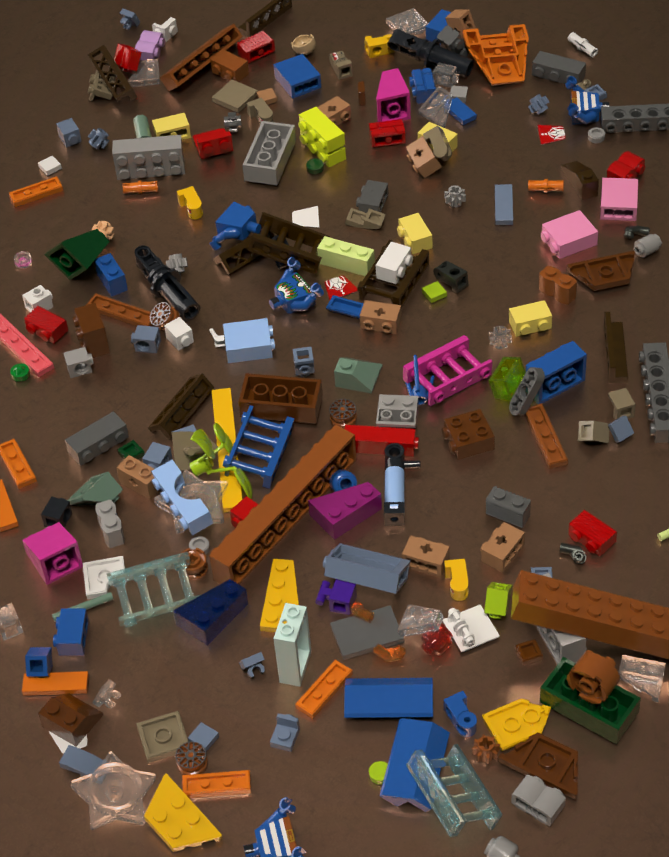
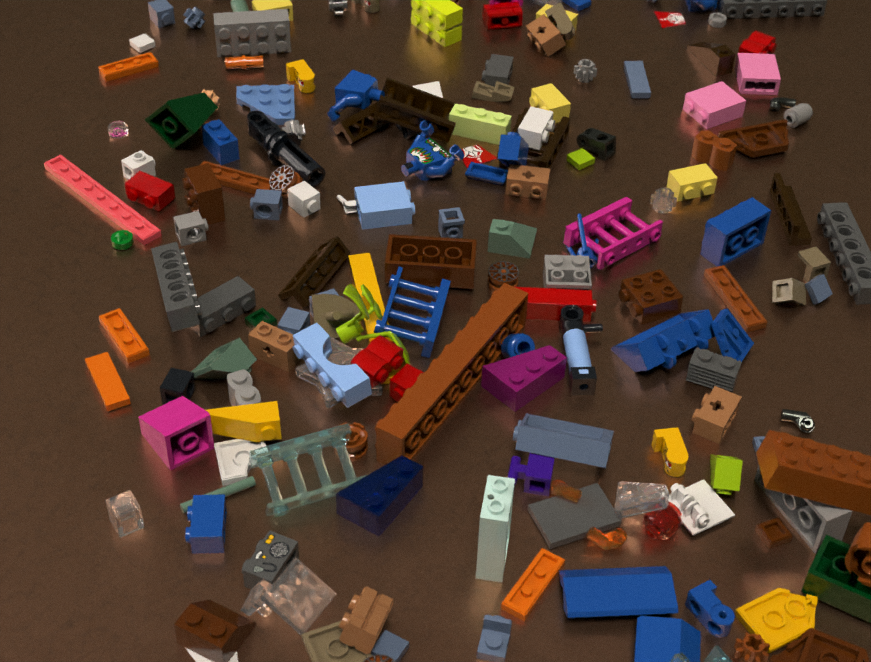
camera: 10 degrees left, 5 degrees down
orange tile [22,671,89,696] -> none
blue brick [25,647,53,677] -> none
light grey tile [189,536,210,555] -> none
red bracket [193,128,233,159] -> none
sand blue tile [239,652,265,678] -> none
light grey brick [243,121,296,185] -> none
yellow wing [260,559,299,632] -> none
dark green tile [306,158,324,175] -> none
medium nougat brick [402,535,450,578] -> none
clear neon green brick [489,357,526,400] -> none
dark grey beam [509,367,545,416] -> none
orange pin [528,179,564,193] -> none
red brick [569,510,617,556] -> none
none -> dark grey brick [151,242,202,332]
none -> yellow slope [206,401,282,442]
none -> medium blue plate [236,84,295,125]
none -> dark grey brick [241,530,299,598]
none -> clear tile [260,557,336,635]
none -> medium nougat brick [338,586,394,654]
none -> red brick [351,335,404,387]
none -> blue brick [498,132,529,168]
none -> blue piece [611,309,715,372]
none -> blue wing [711,308,754,362]

